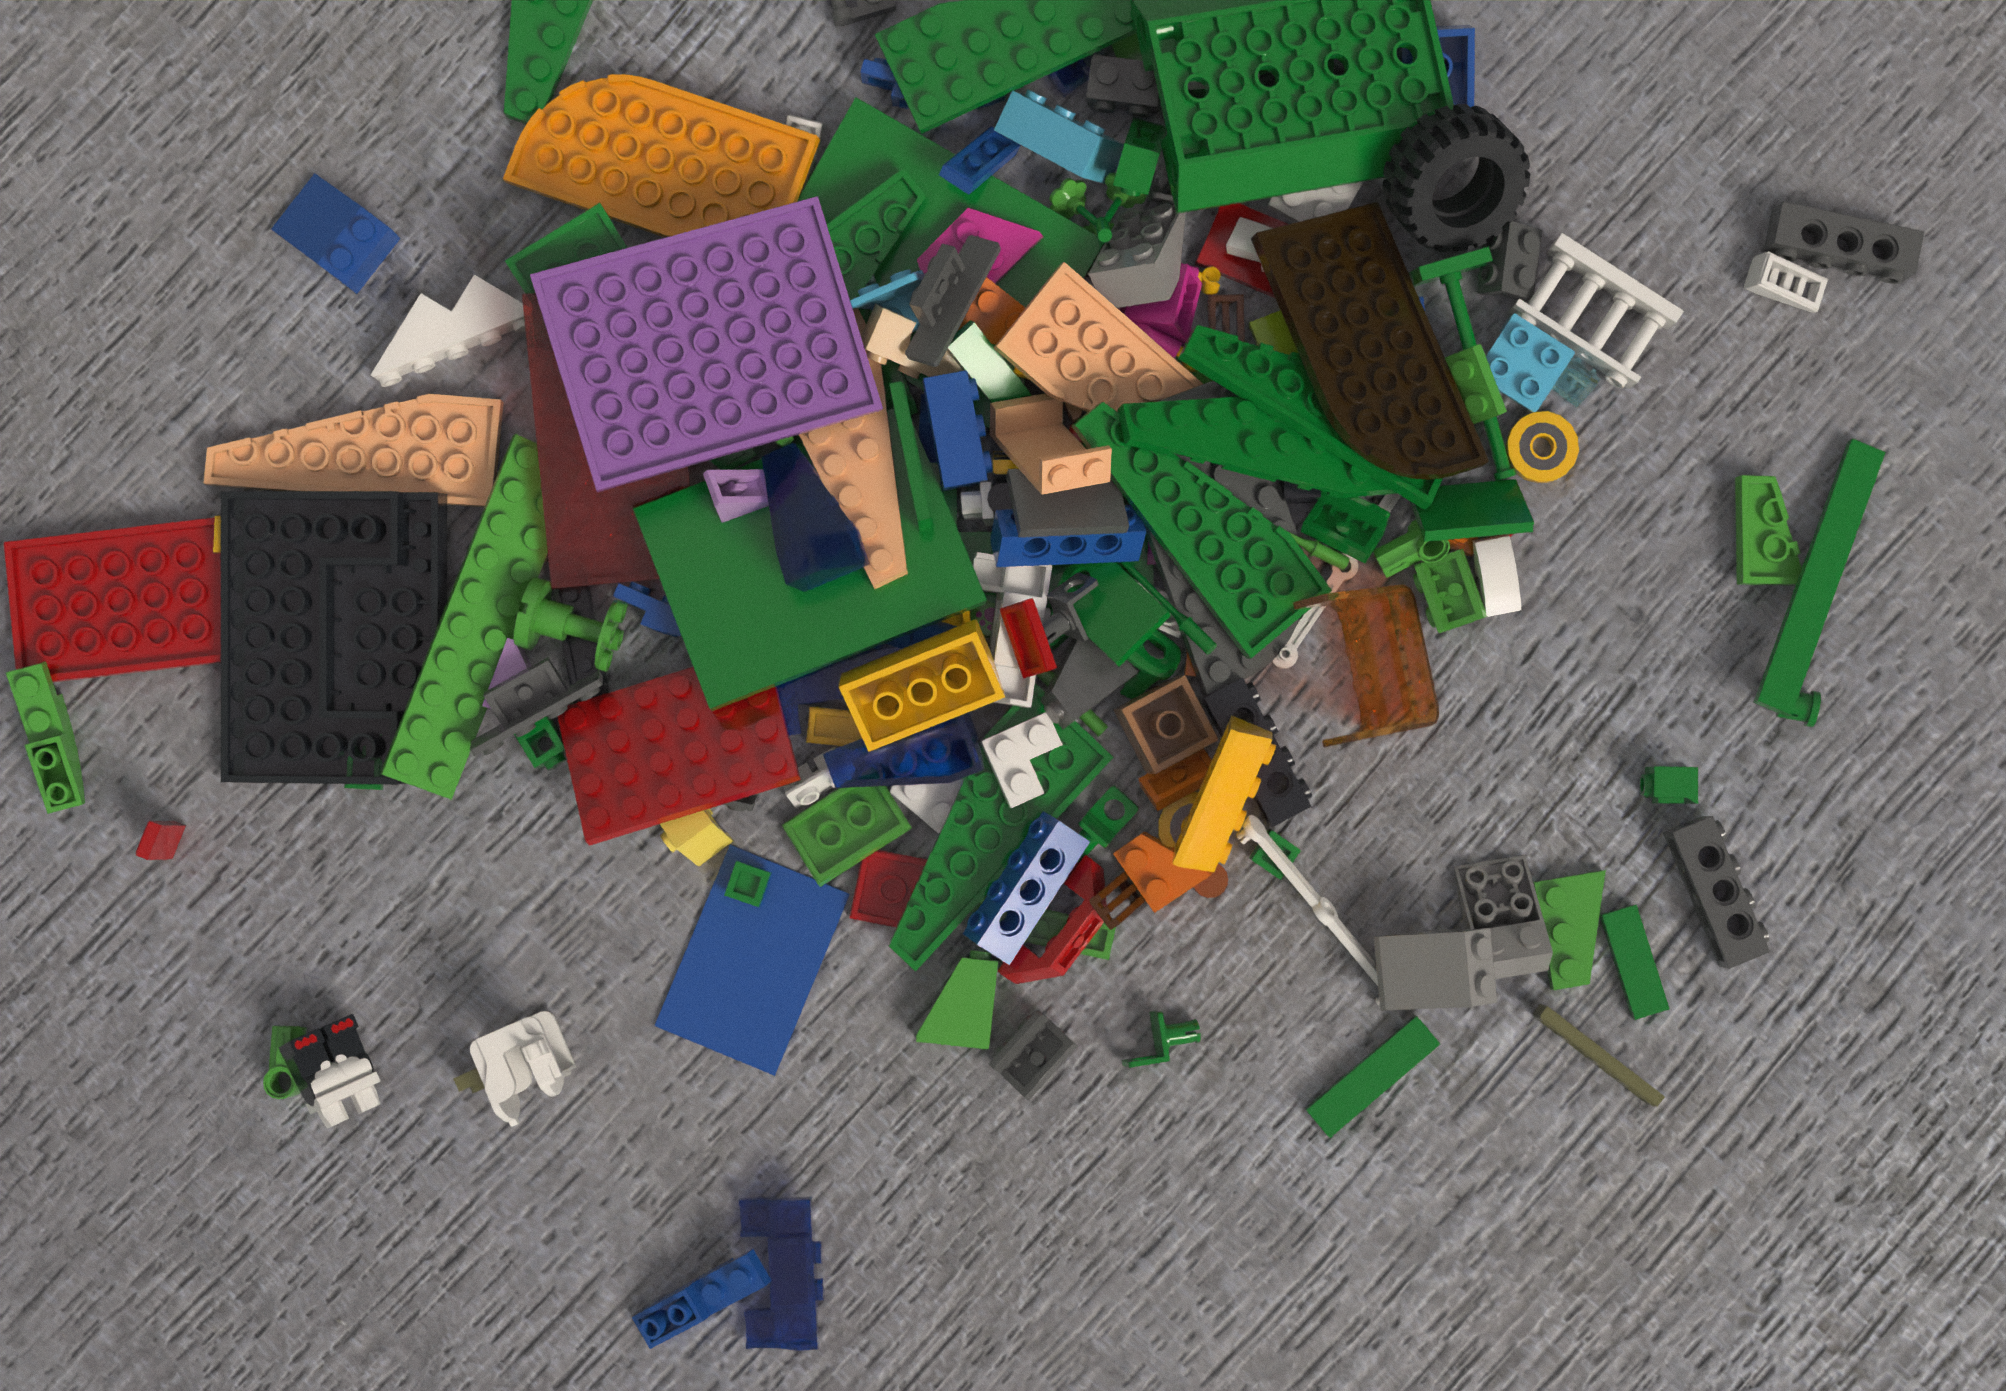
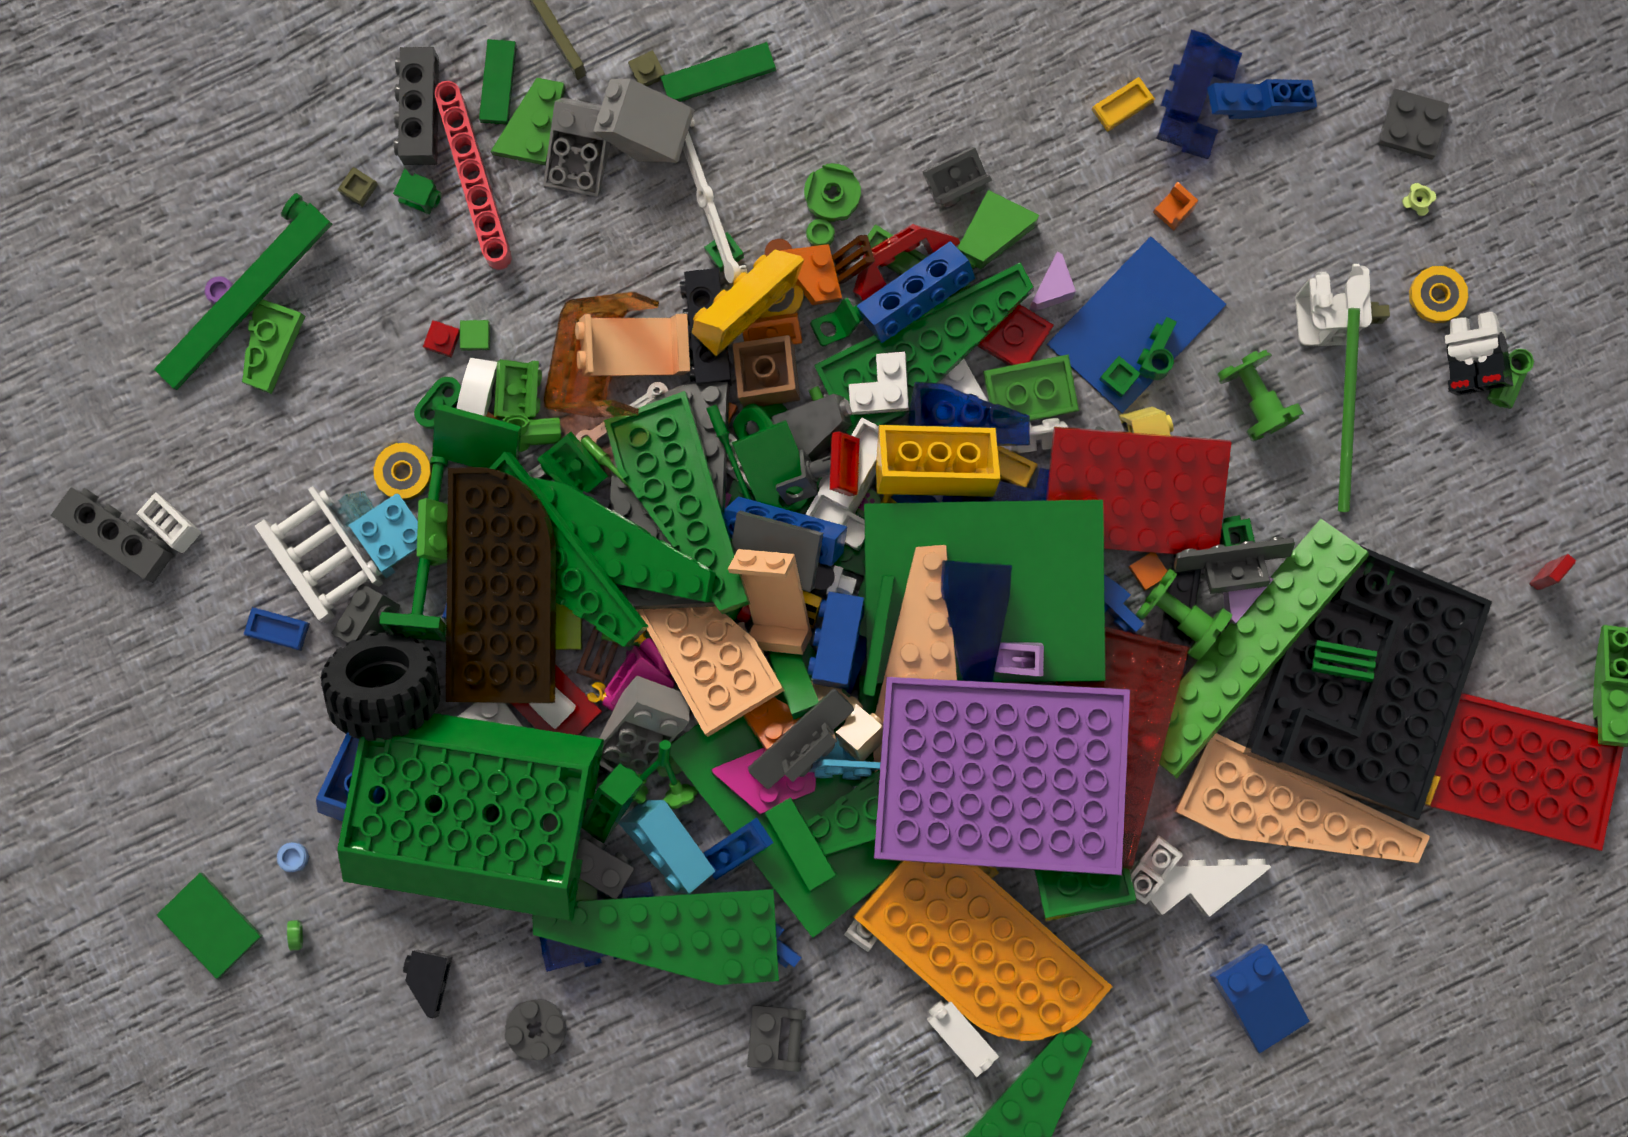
camera: 155 degrees left, 5 degrees down
green bracket [1121,1010,1201,1068] -> none
none -> medium lavender tile [205,276,233,305]
none -> blue tile [243,607,310,651]
none -> olive tile [337,167,378,207]
none -> green plate [414,376,461,429]
none -> red plate [423,320,460,358]
none -> coral beam [435,81,512,270]
none -> bright green tile [460,320,490,351]
none -> light nougat panel [575,314,690,376]
none -> olive plate [628,50,665,87]
none -> green tile [765,797,837,892]
none -> bright green plate [804,163,861,222]
none -> bright green tile [806,219,835,246]
none -> white brick [927,1000,999,1077]
none -> lavender slope [1030,252,1076,311]
none -> yellow tile [1092,77,1155,132]
none -> orange tile [1128,552,1167,591]
none -> white slope [1130,835,1183,905]
none -> green plate [1137,317,1177,380]
none -> orange panel [1153,182,1199,231]
none -> bright green piece [1217,350,1304,442]
none -> green tile [1312,640,1377,683]
none -> bright green piece [1338,308,1360,512]
none -> dark grey plate [1378,89,1449,160]
none -> yellowish green plate [1402,183,1436,216]
none -> yellow tile [1409,266,1468,323]

